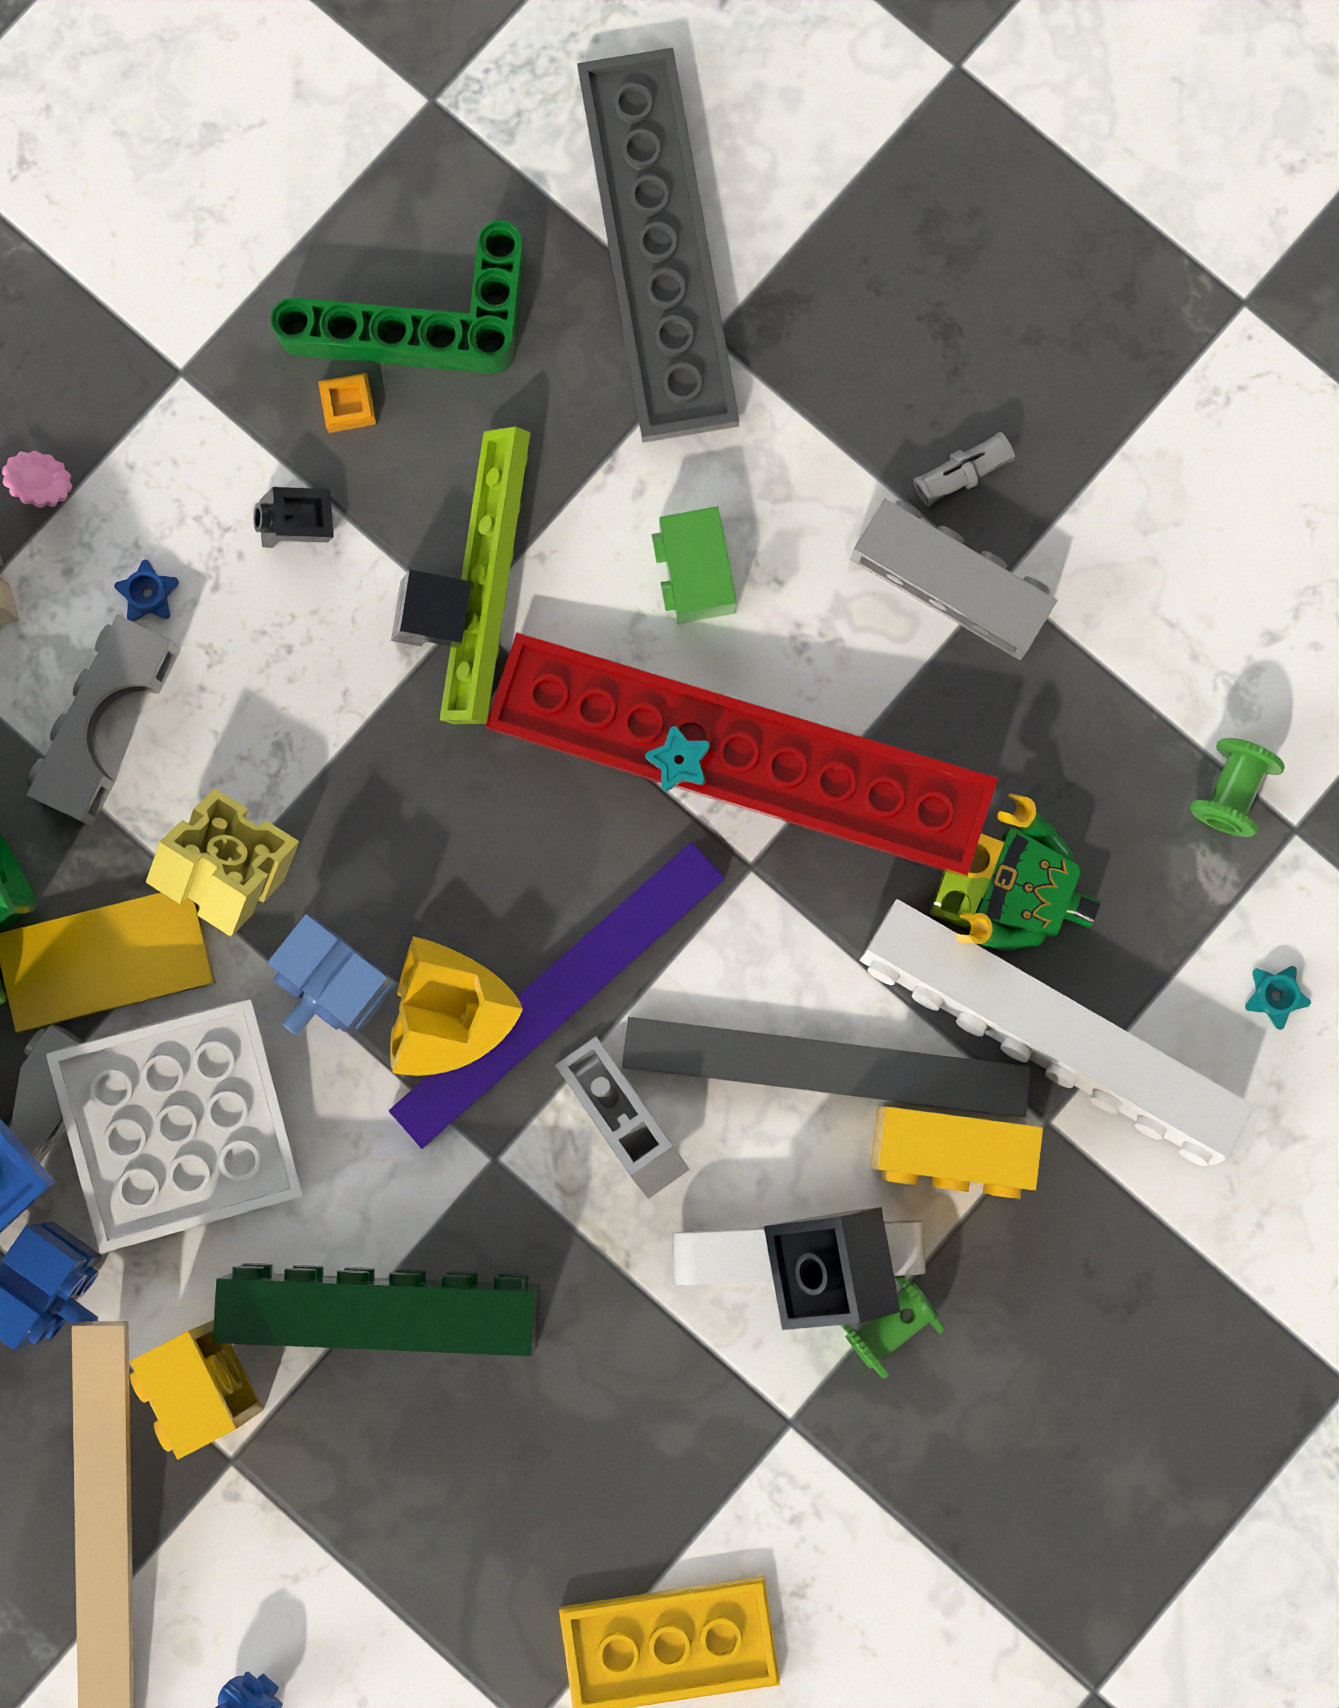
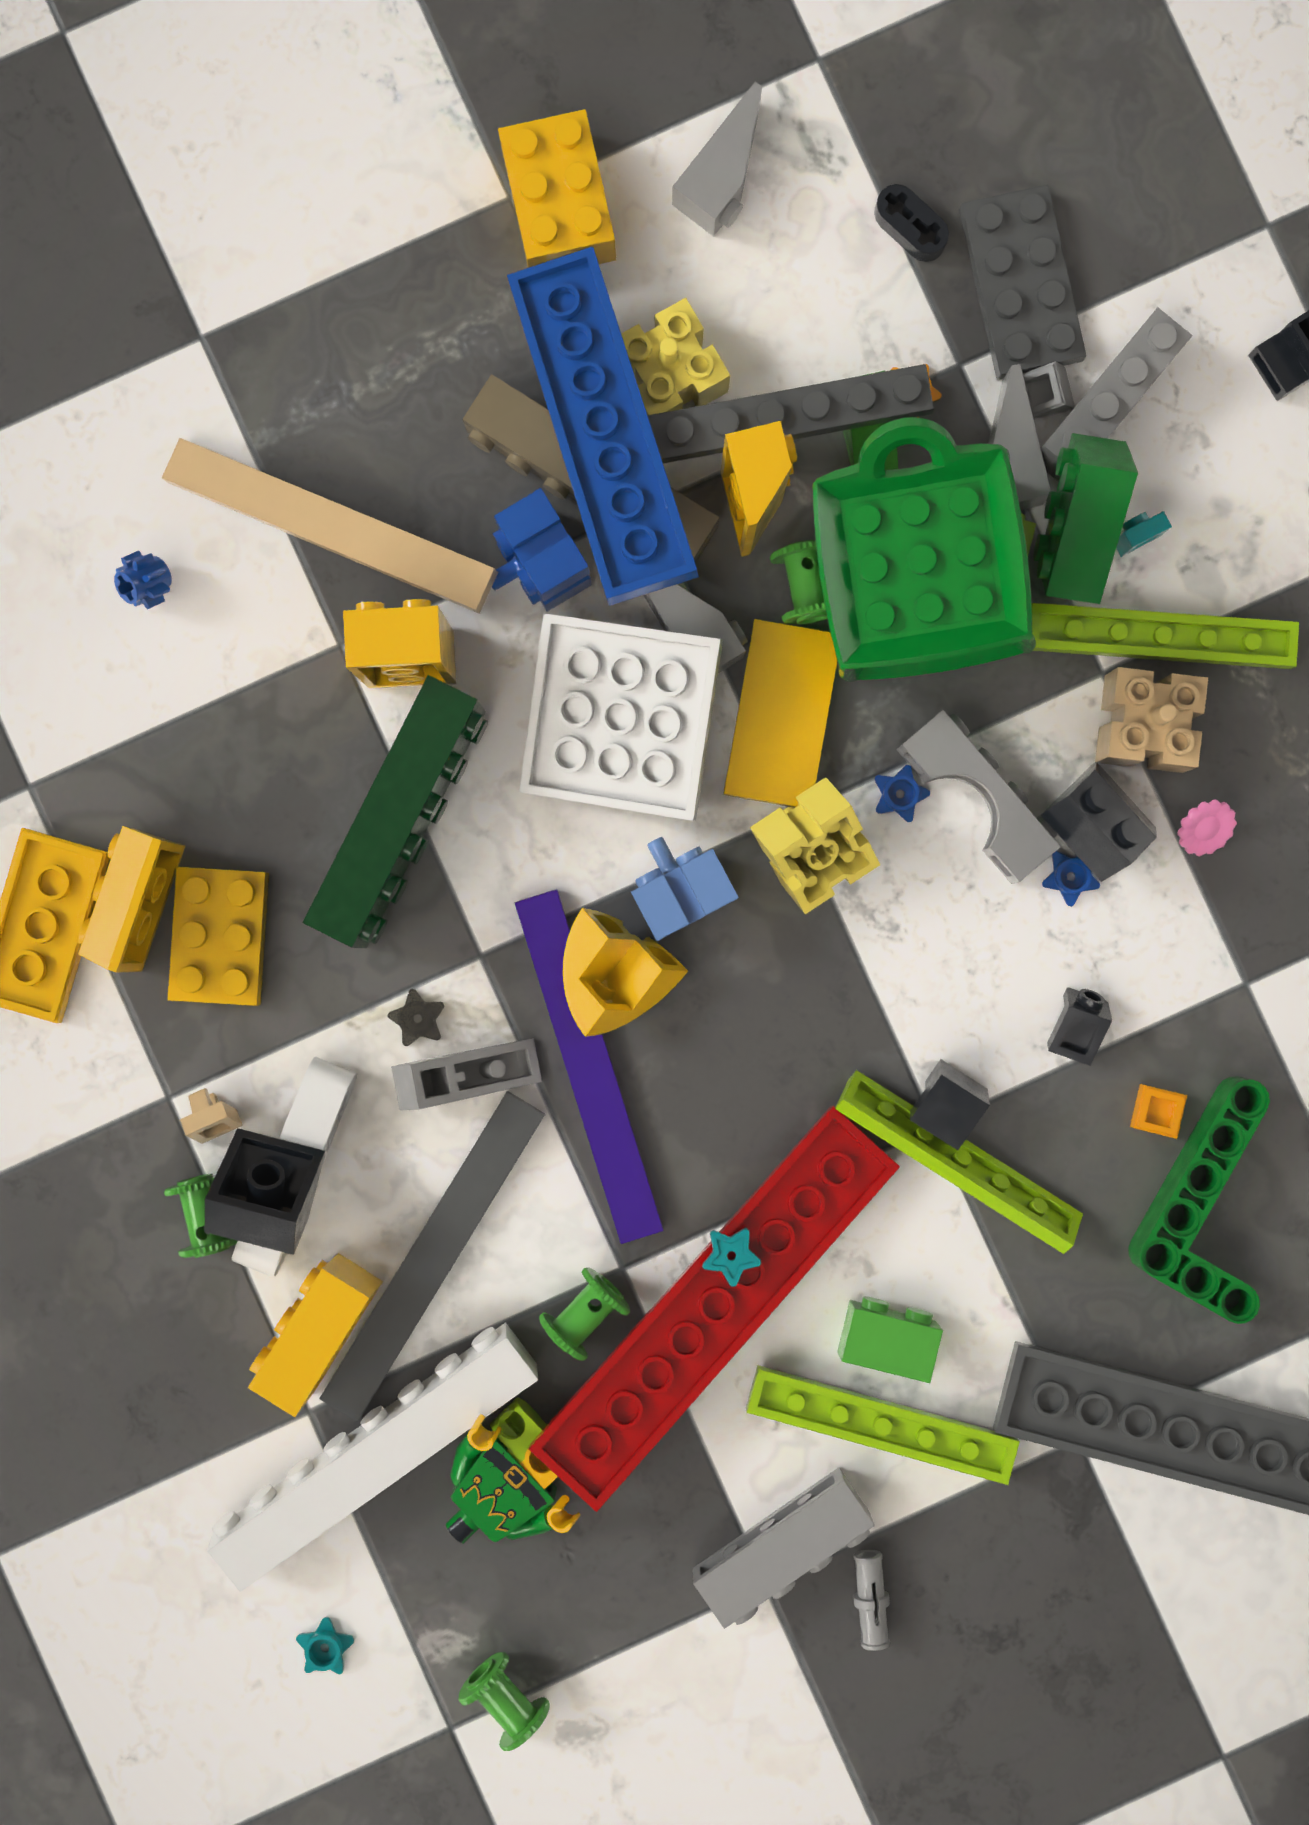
camera: 115 degrees right, 5 degrees up
none -> yellow slope [78,826,185,972]
none -> yellow plate [168,867,269,1006]
none -> tan tile [180,1088,243,1144]
none -> clear smoke plate [387,989,444,1046]
none -> bright green hose [539,1268,630,1361]
none -> lime plate [746,1365,1020,1485]
none -> blue plate [875,765,930,822]
none -> black slope [1041,762,1157,882]

